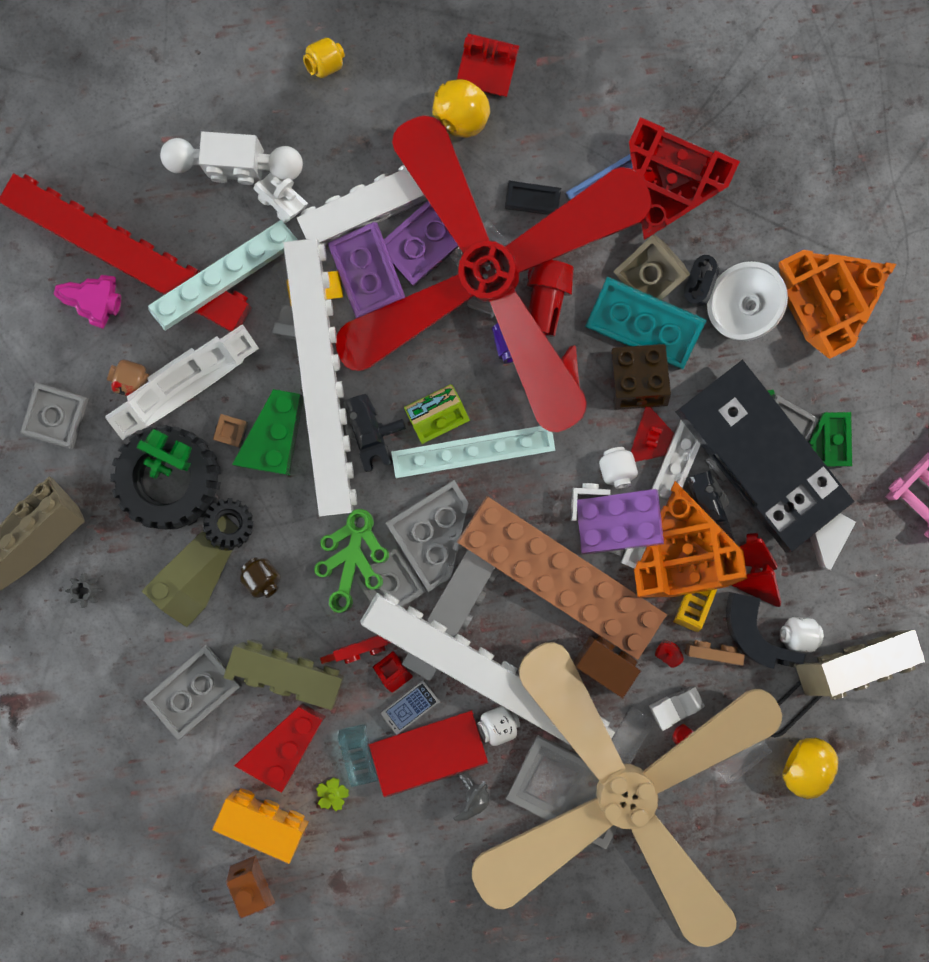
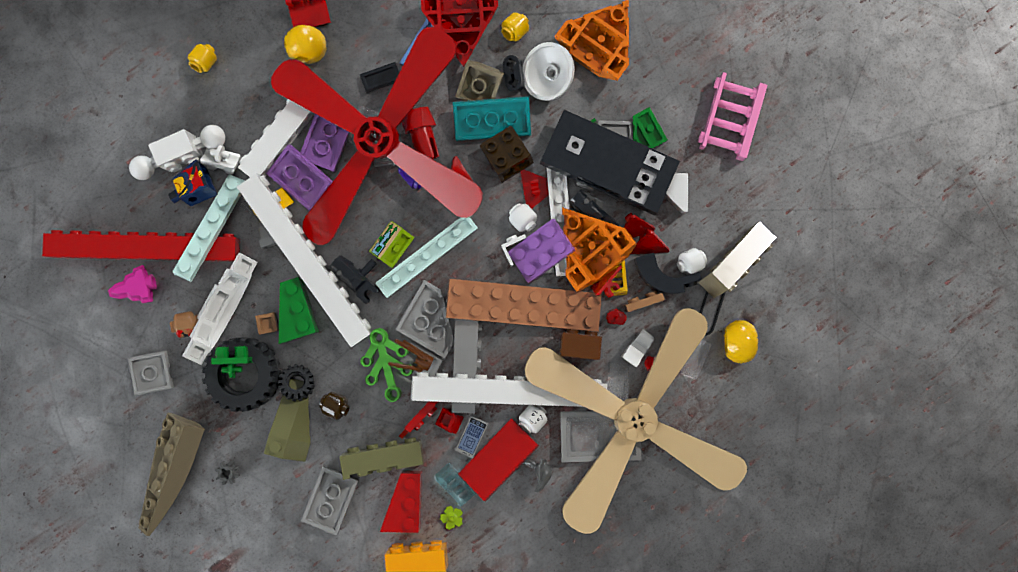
camera: 30 degrees left, 0 degrees up
none -> torso [168,159,218,206]
none -> reddish brown plant [388,339,434,372]
none -> yellow head [501,13,529,41]
none -> red piece [591,265,622,298]

